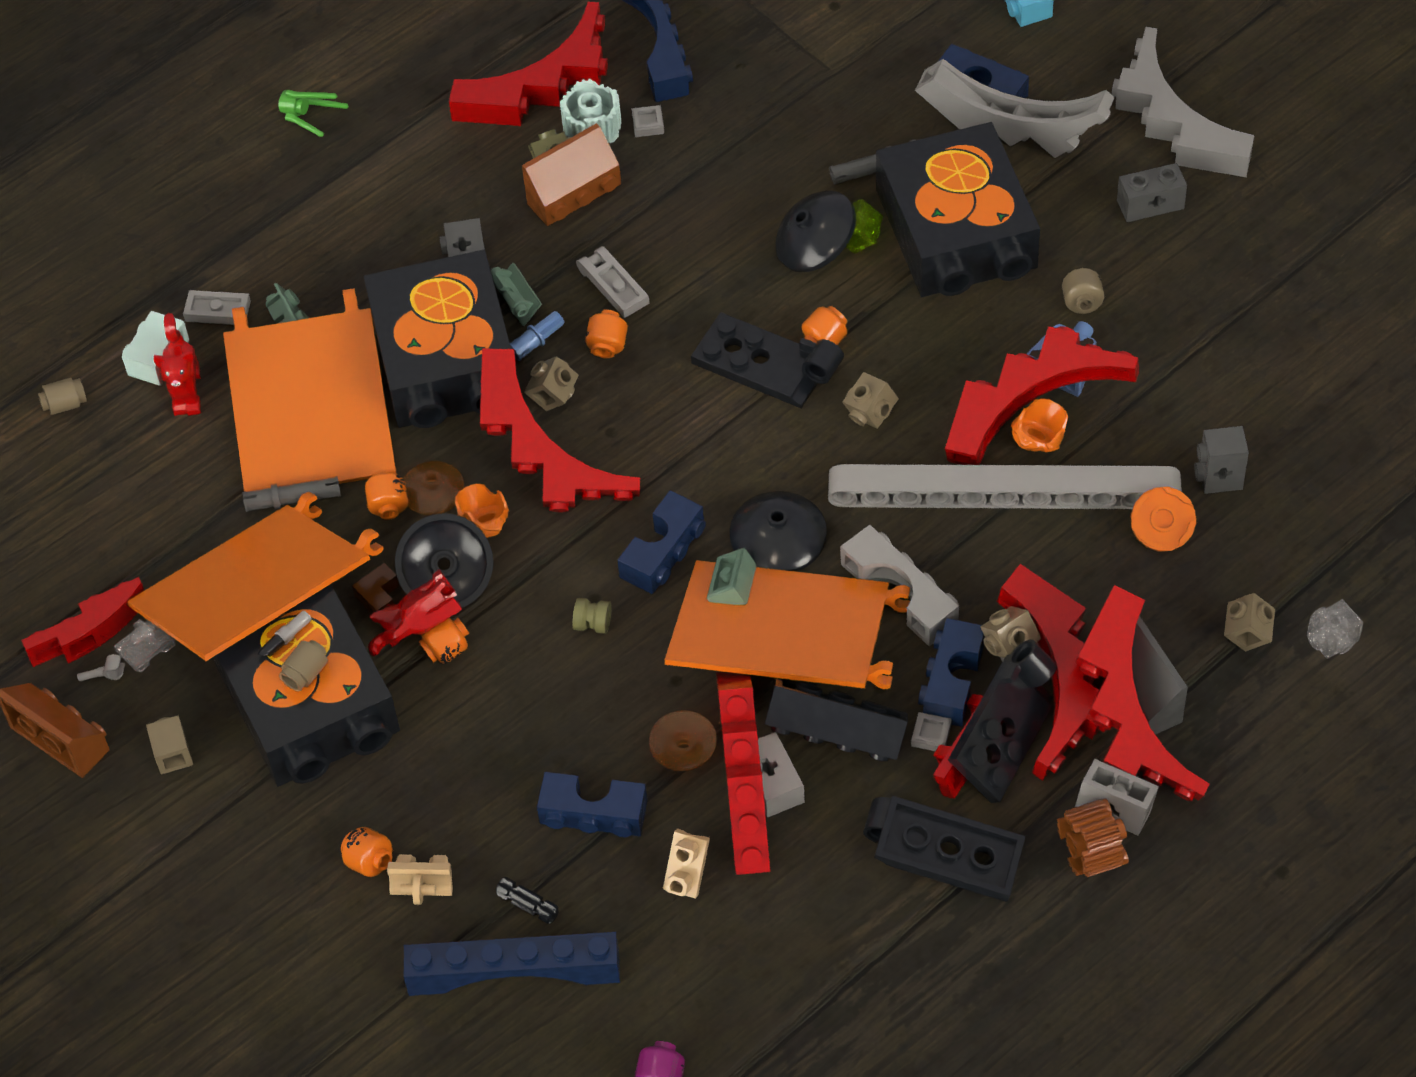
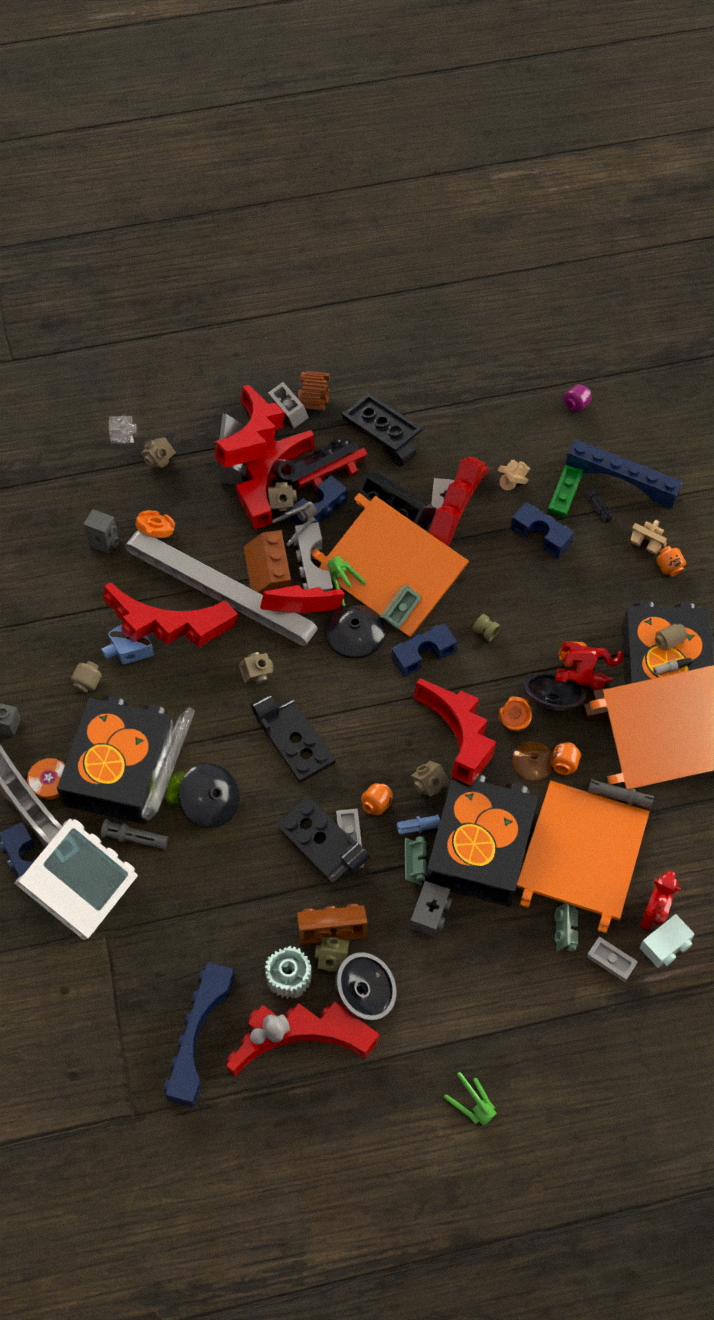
camera: 155 degrees left, 5 degrees up
light grey tile [631,105,664,137] -> none
clear orange dish [649,710,717,771] -> none
orange head [802,306,848,345] -> none
light grey tile [911,712,952,751] -> none
orange hair [1011,398,1068,452] -> none
none -> panel [14,819,138,940]
none -> orange tile [27,758,65,800]
none -> clear tile [142,707,195,820]
none -> dark orange slope [243,530,291,595]
none -> light grey animal [250,1014,290,1045]
none -> red slope [260,585,345,613]
none -> dark grey plant [272,501,317,546]
none -> black hinge [276,796,370,884]
none -> bright green plant [327,556,366,606]
none -> black dish [335,952,396,1021]
none -> green tile [547,465,584,518]

